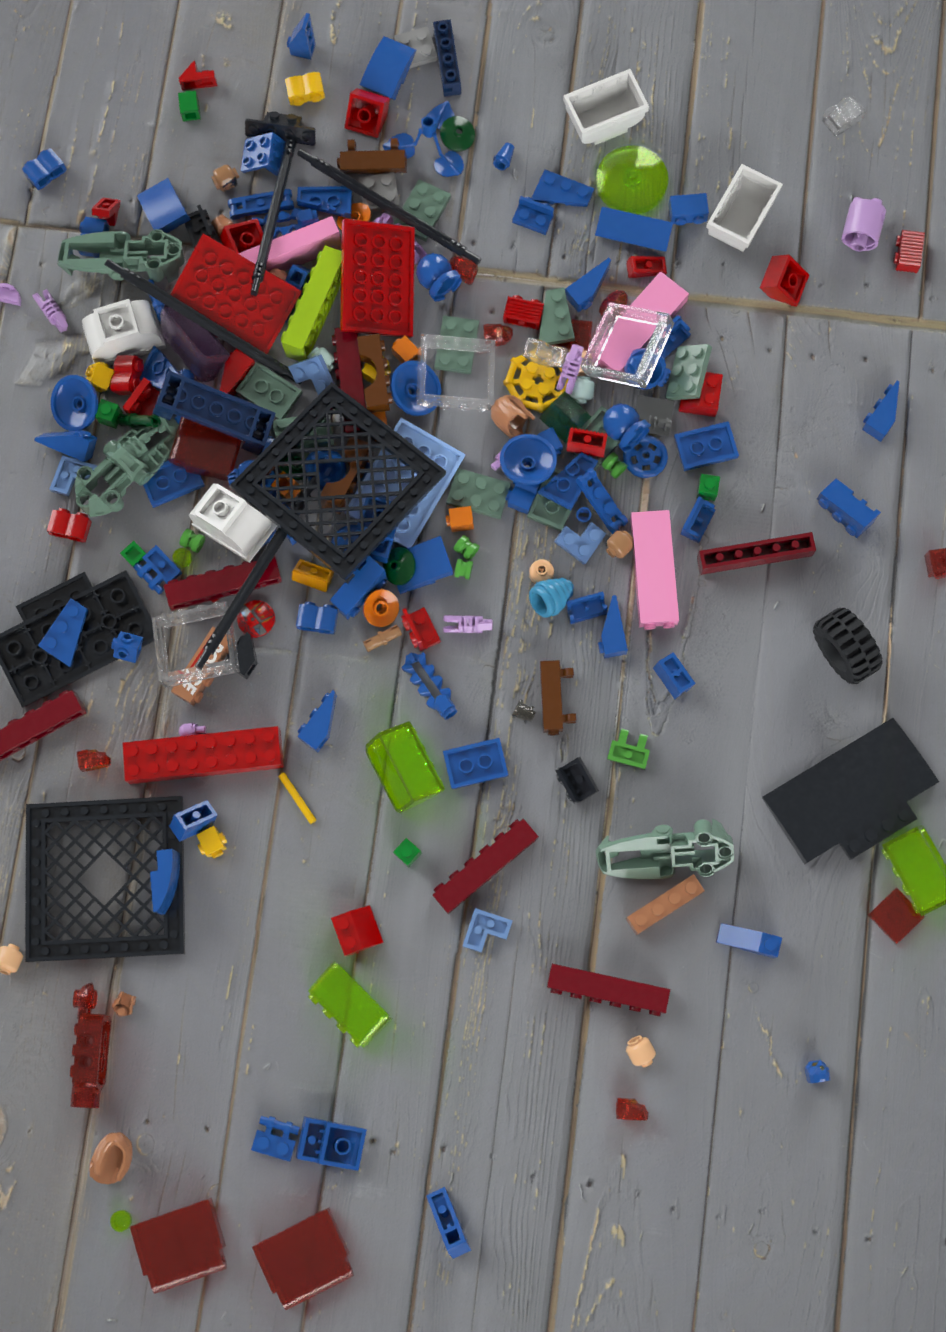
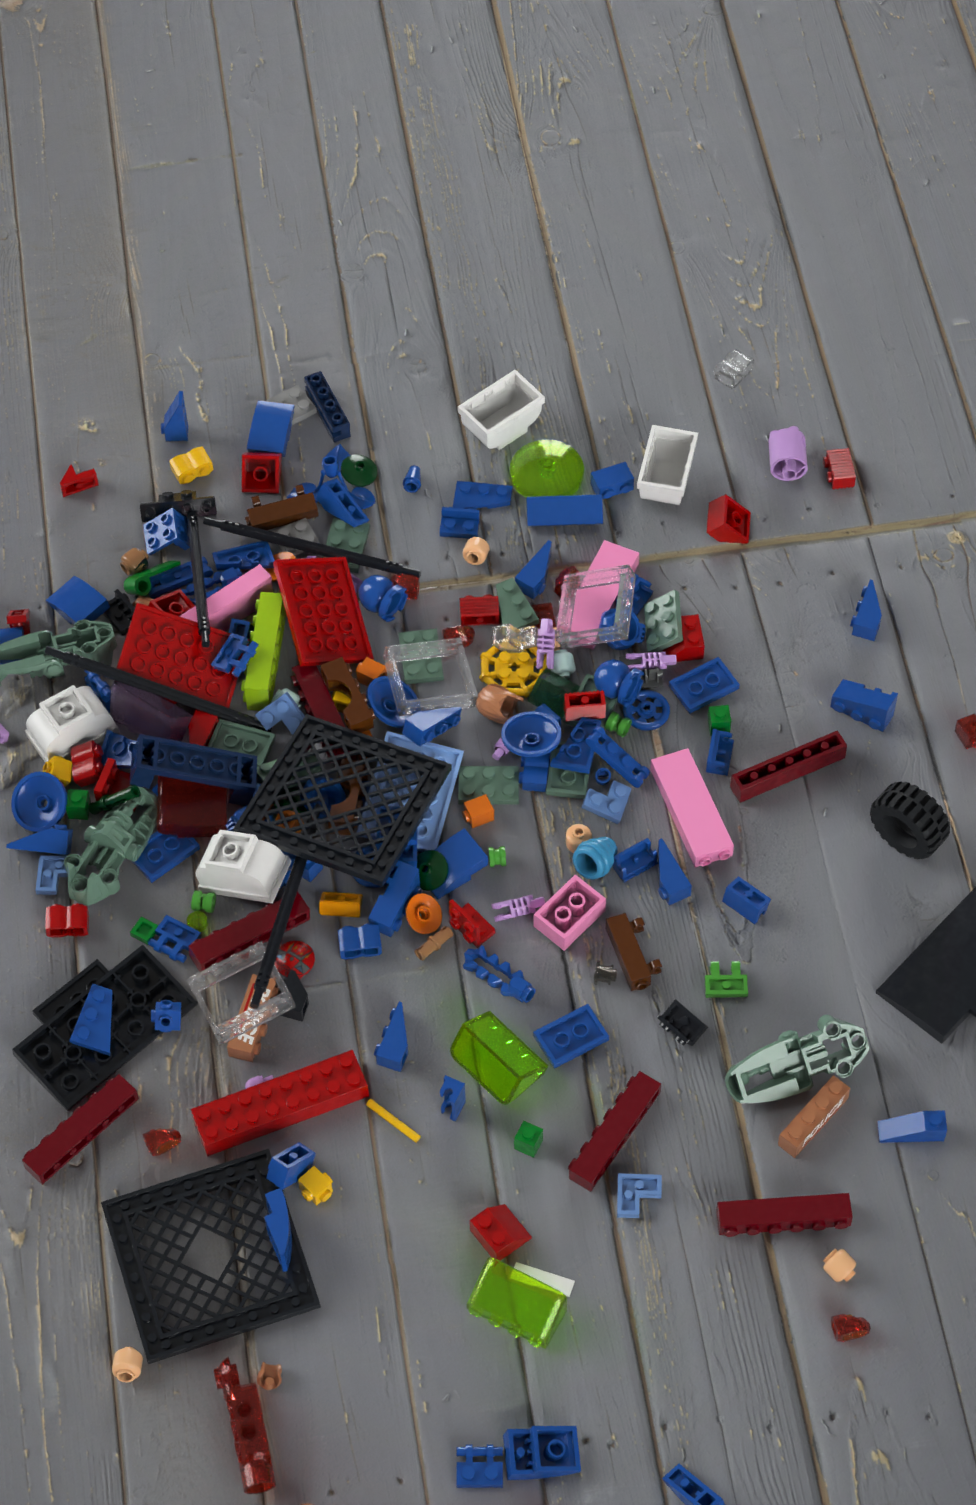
camera: 20 degrees left, 20 degrees down
green brick [178,90,201,122] -> none
bright green wheel [453,535,480,561] -> none
medium nougat head [606,530,634,558] -> none
red slope [626,256,667,278] -> none
none -> green door [123,561,181,596]
none -> blue plate [211,633,259,678]
none -> blue slope [315,478,369,527]
none -> blue slope [402,707,462,746]
none -> blue hinge [440,1075,466,1122]
none -> light nougat head [463,537,490,565]
none -> white sticker [510,1262,575,1297]
none -> bright pink brick [534,875,606,951]
none -> lavender hinge [626,652,677,671]

